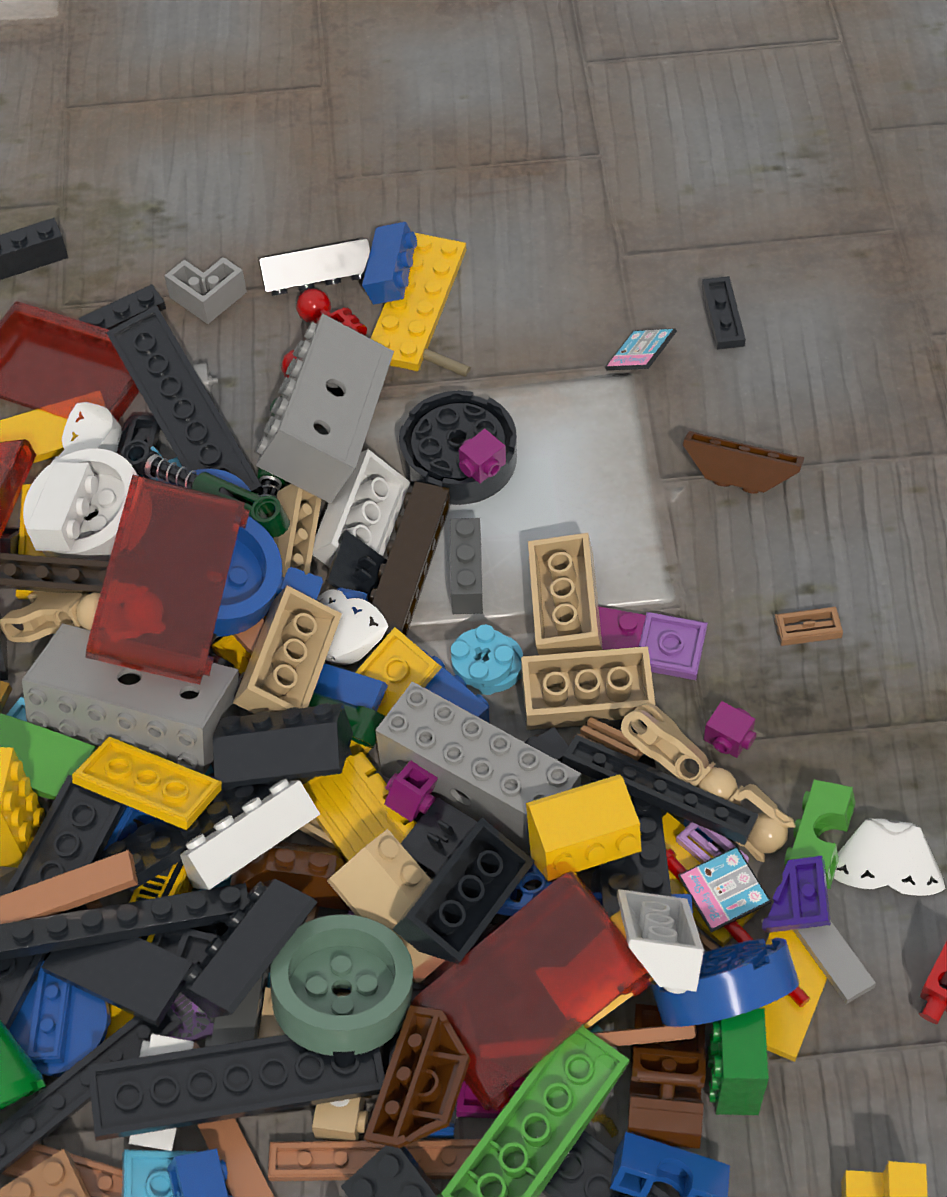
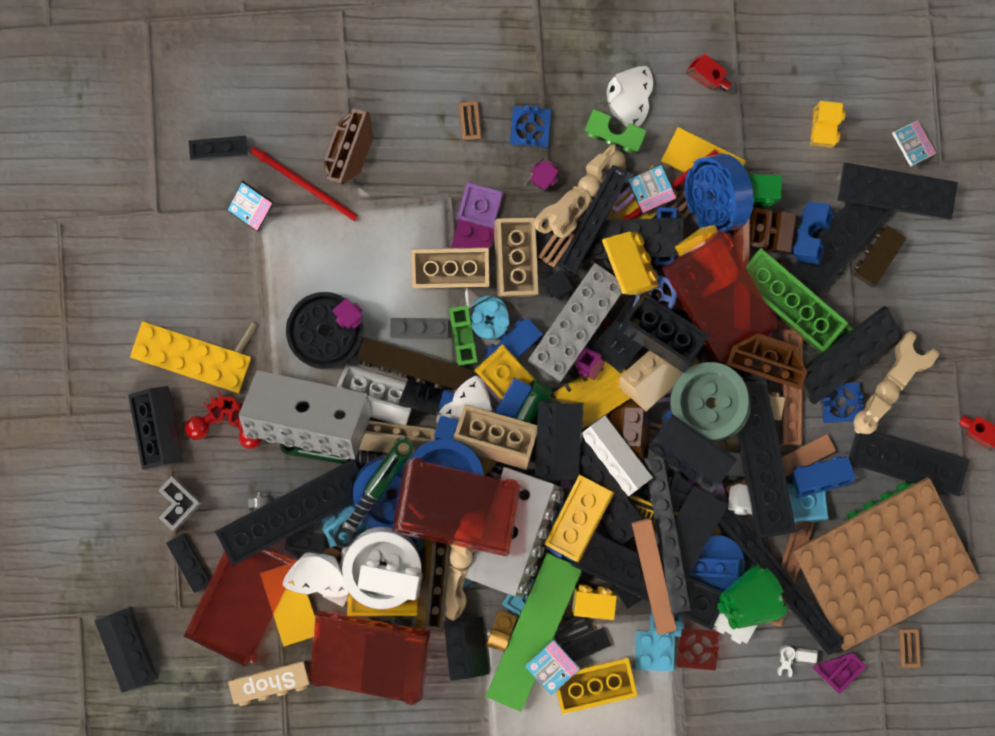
camera: 90 degrees left, 30 degrees up
blue brick [362,221,417,305] -> none
white slope [617,889,704,994] -> none
dark purple wing [762,856,831,933] -> none
light grey tile [793,920,876,1004] -> none
none -> red bar [250,146,359,222]
none -> bright green arch [449,305,478,367]
none -> blue piece [510,105,551,148]

